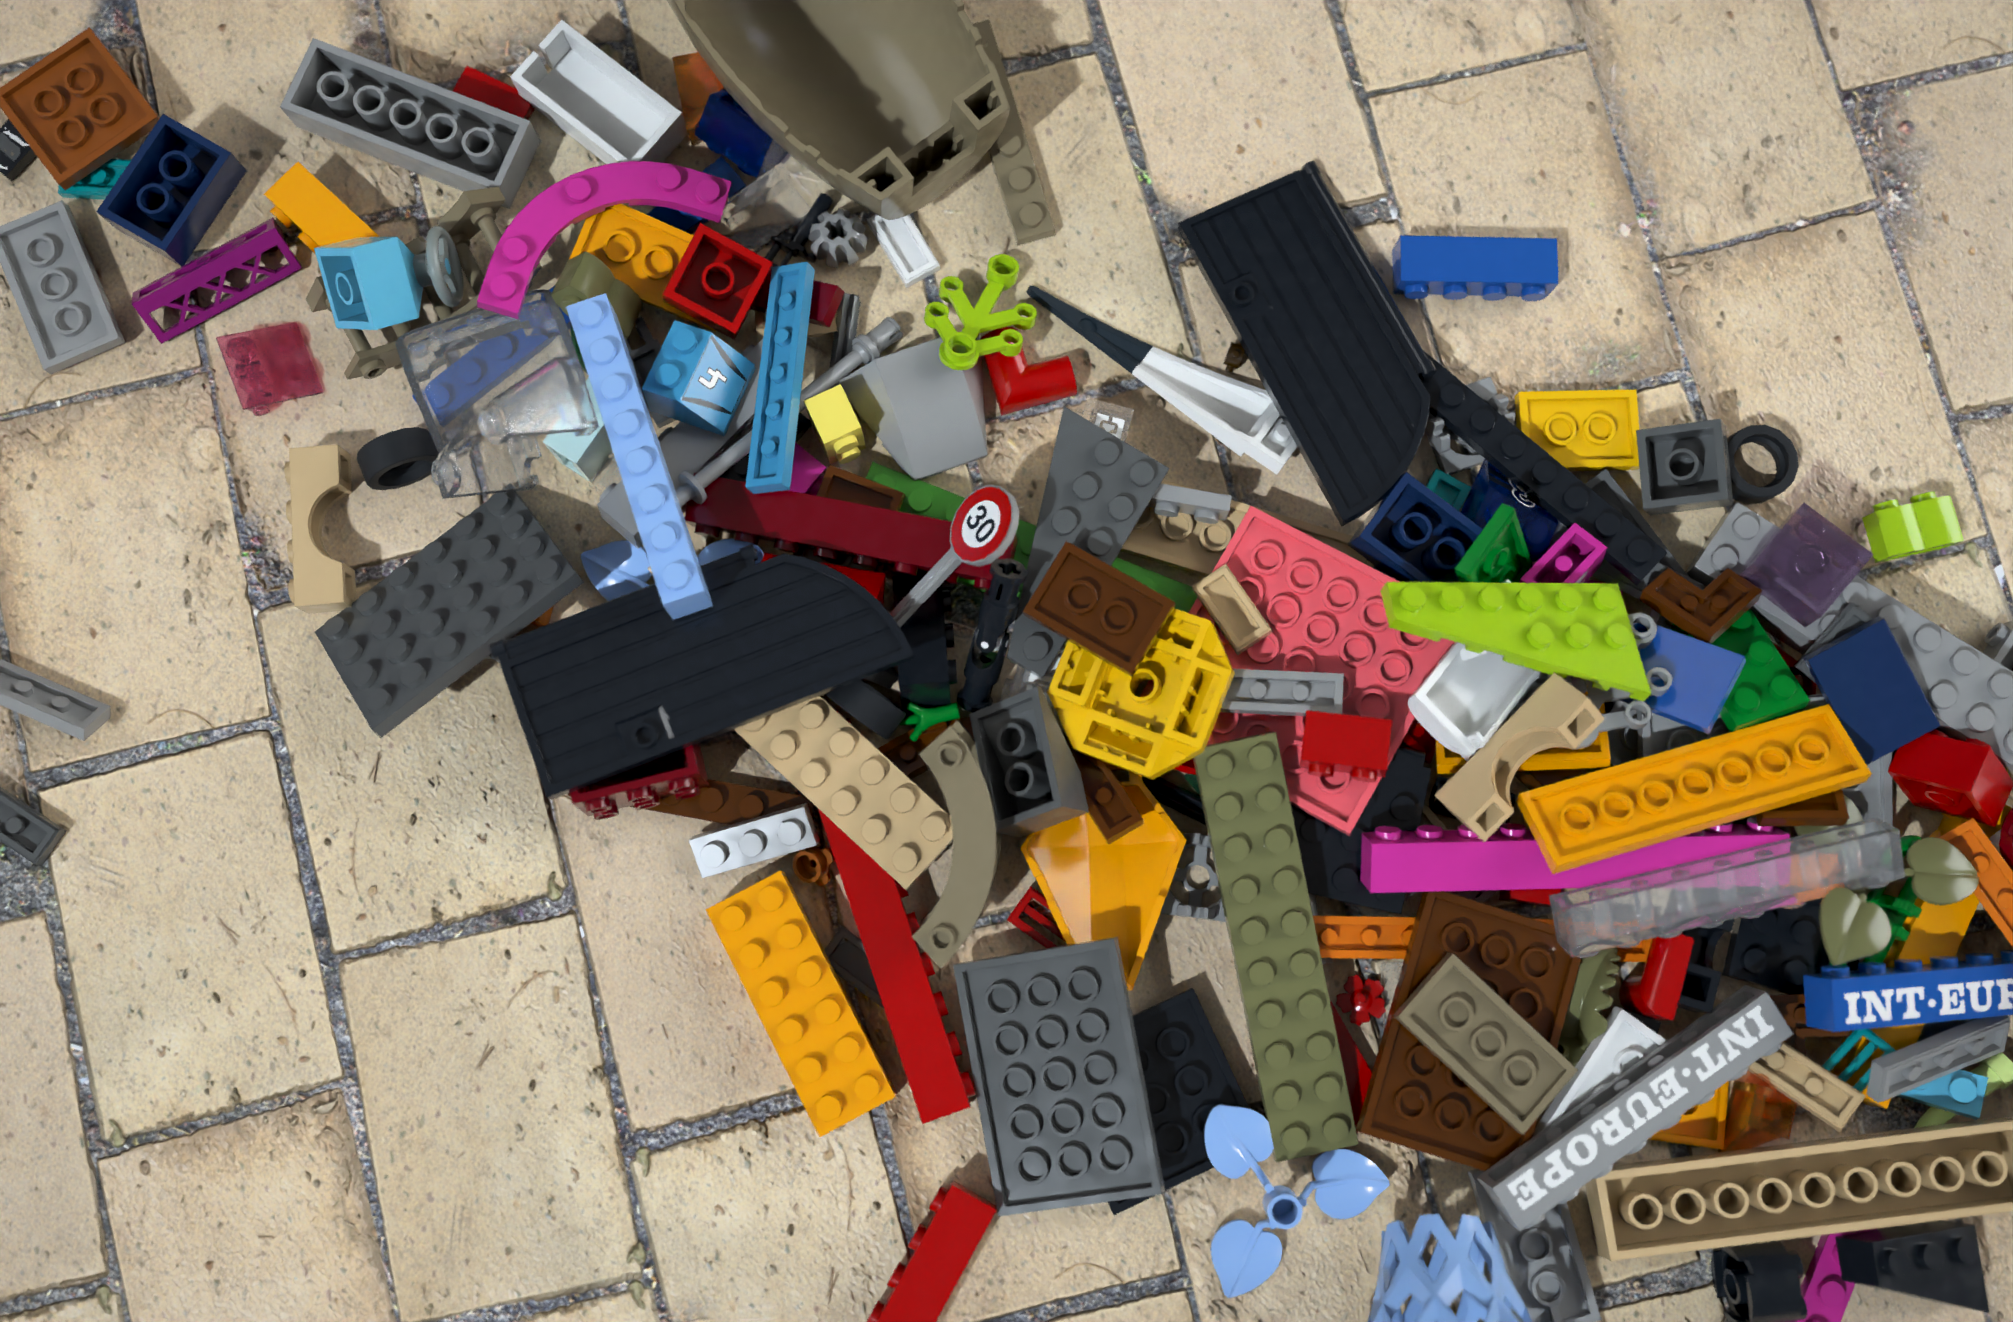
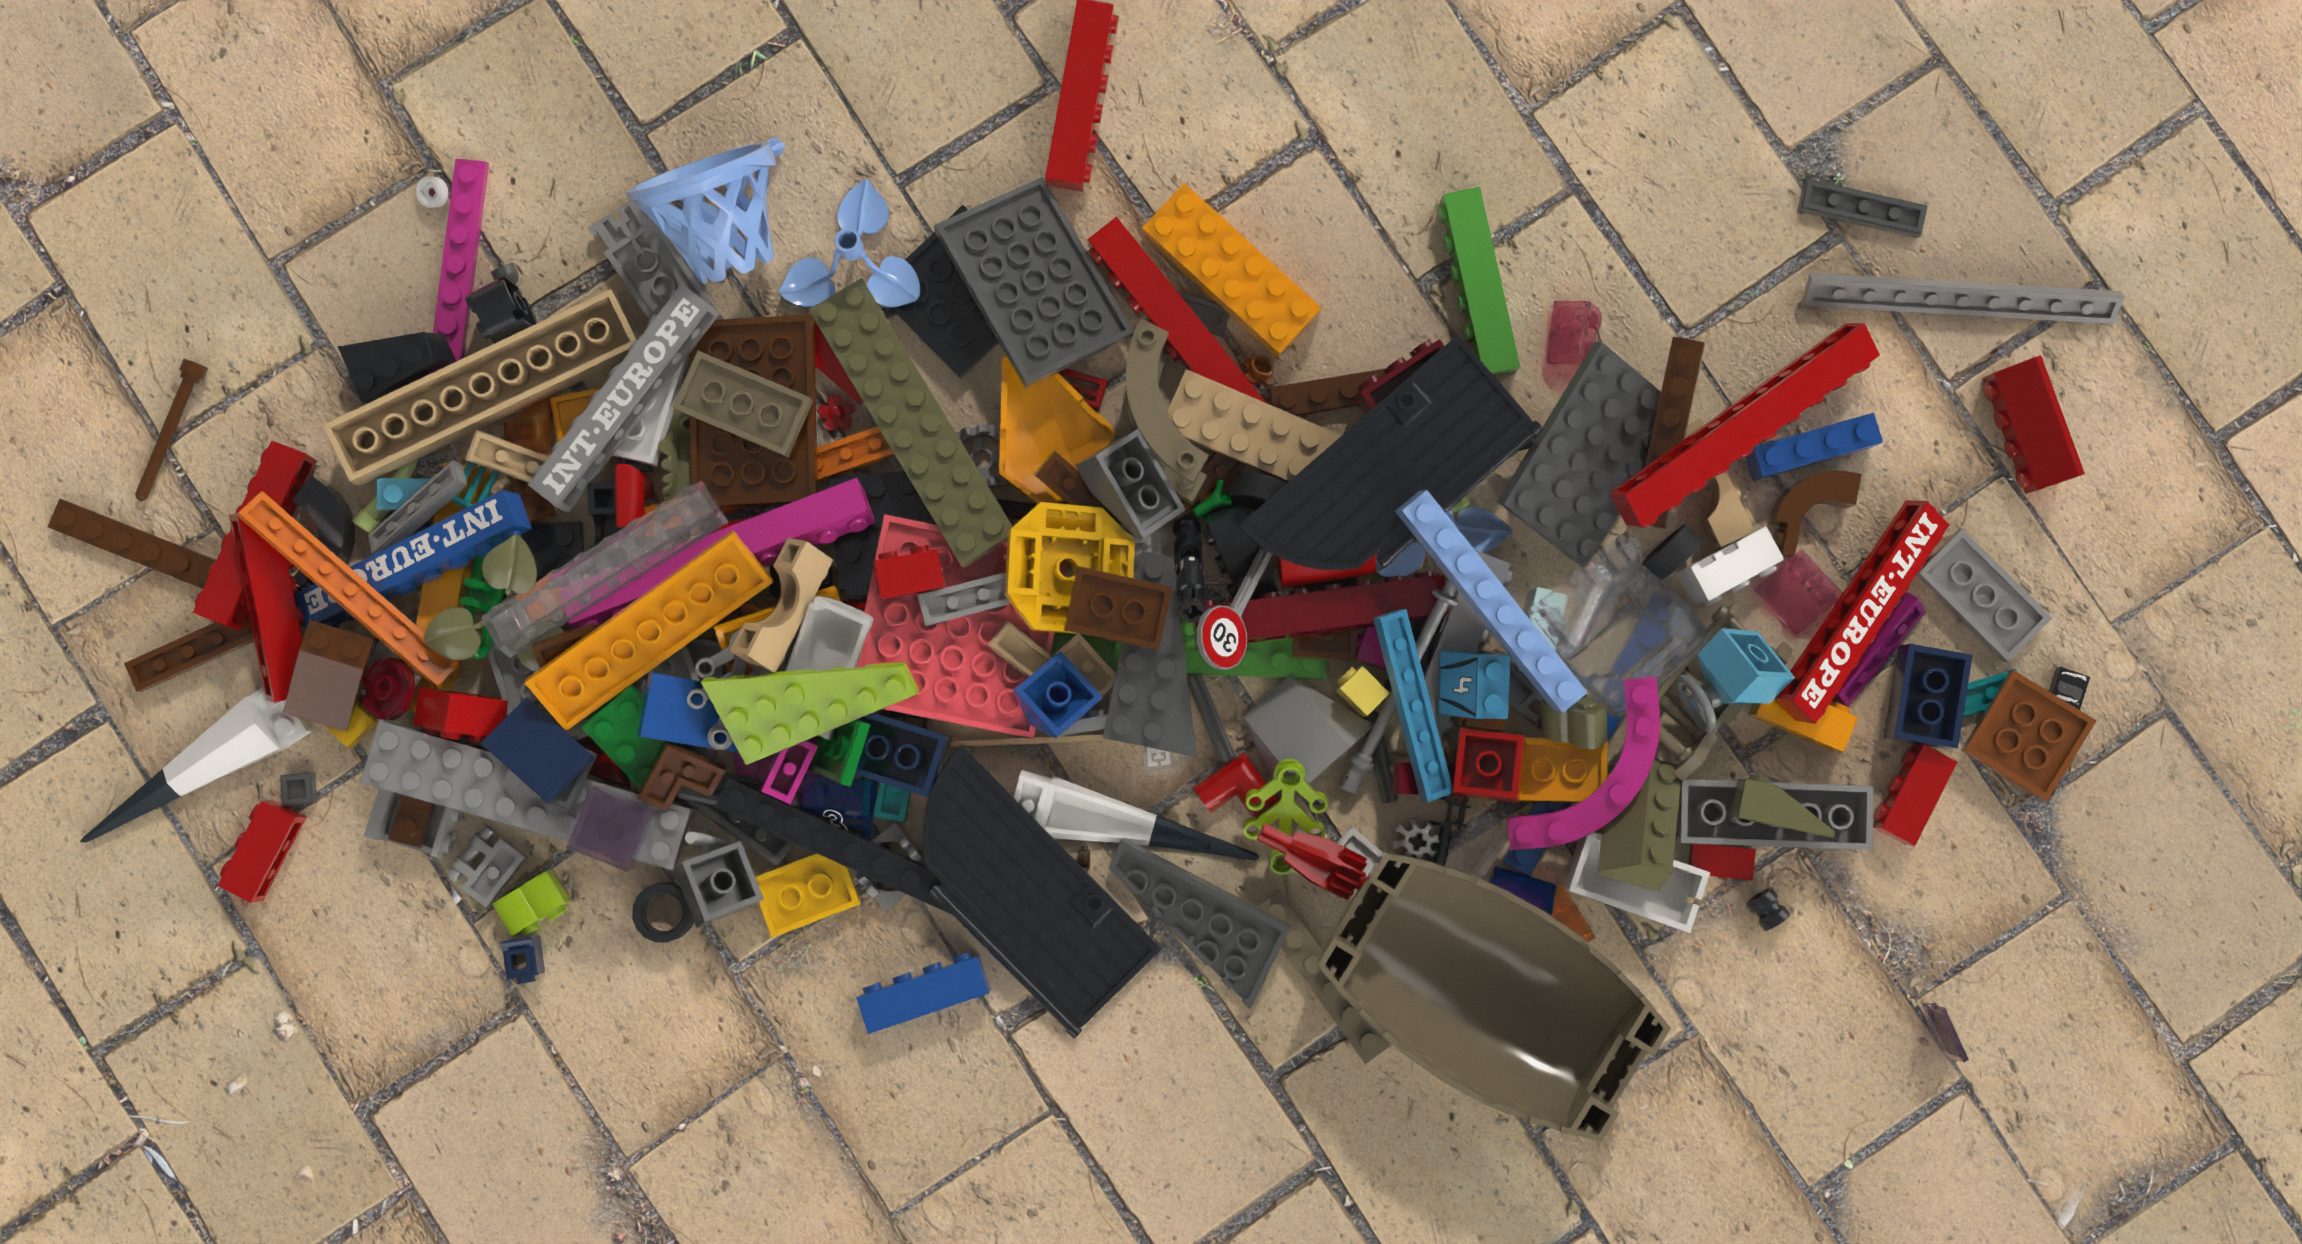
camera: 170 degrees right, 5 degrees up
plate [689,803,820,878] -> none
none -> light grey plate [447,825,528,908]
none -> dark blue window [500,935,545,984]
none -> white bar [685,827,731,855]
none -> blue slope [1013,651,1103,738]
none -> tan plate [1055,634,1116,697]
none -> dark grey wing [1108,838,1292,1009]
none -> dark grey axle [1187,674,1235,763]
none -> red piece [1257,823,1367,900]
none -> bright green brick [1437,187,1520,377]
none -> clear pink bracket [1546,301,1602,365]
none -> olive slope [1597,759,1681,892]
none -> red brick [1609,323,1880,528]
none -> reddish brown plate [1645,337,1705,529]
none -> white wedge [1677,526,1784,607]
none -> olive slope [1731,774,1835,838]
none -> blue brick [1746,413,1883,481]
none -> black wheel [1746,887,1791,931]
none -> reddish brown arch [1768,470,1862,559]
none -> red brick [1774,500,1950,724]
none -> red brick [1873,744,1958,846]

